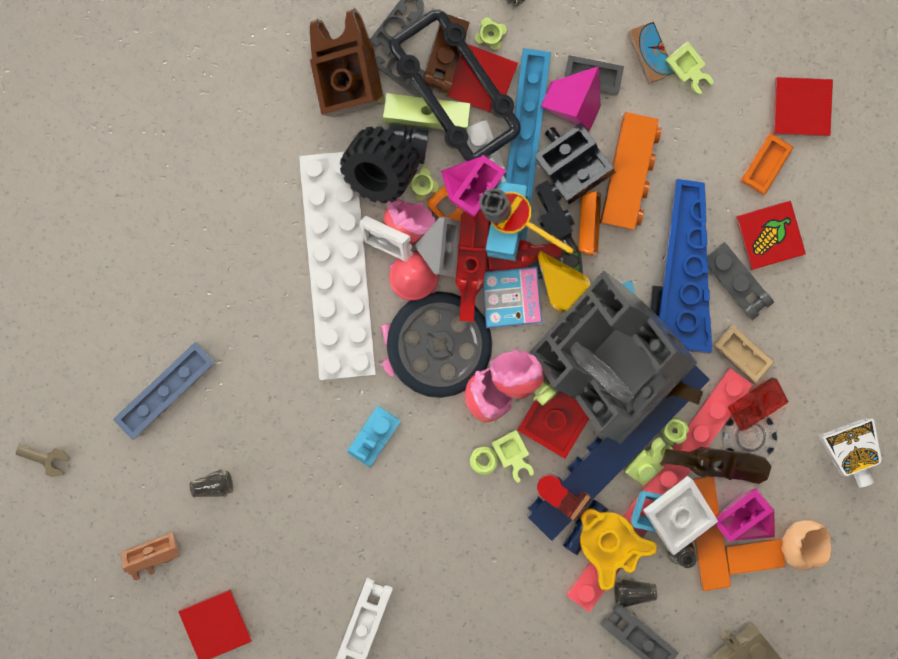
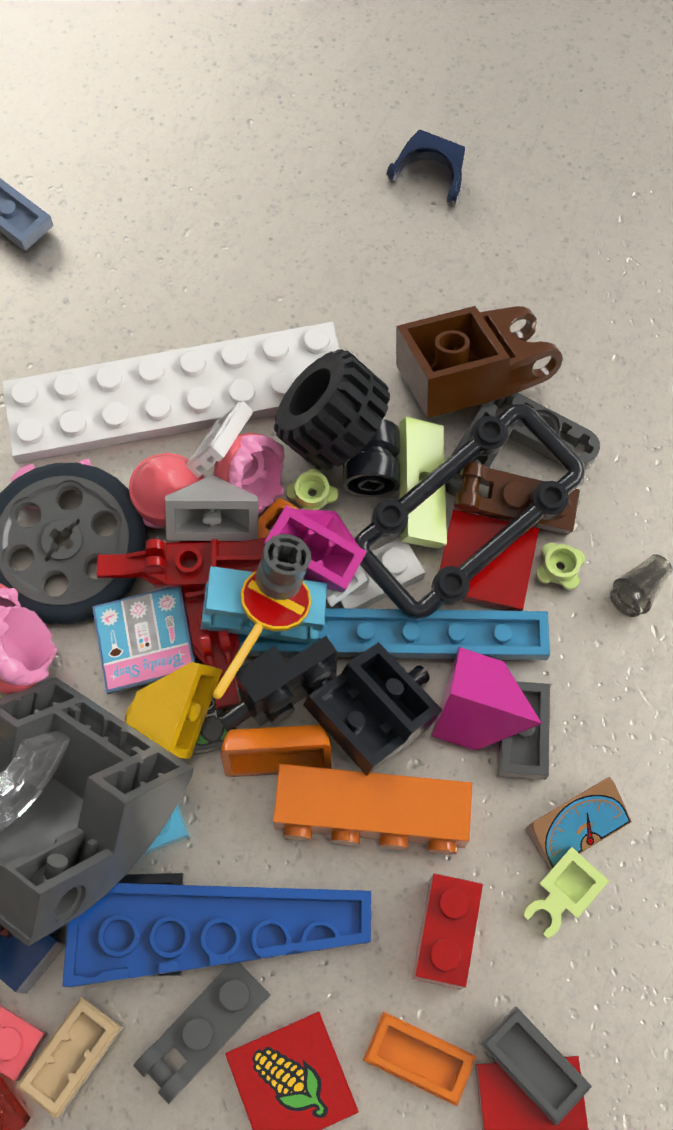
camera: 80 degrees right, 20 degrees down
none -> dark blue helmet [386,129,465,204]
none -> red brick [412,873,483,990]
none -> dark grey tile [479,1006,592,1126]

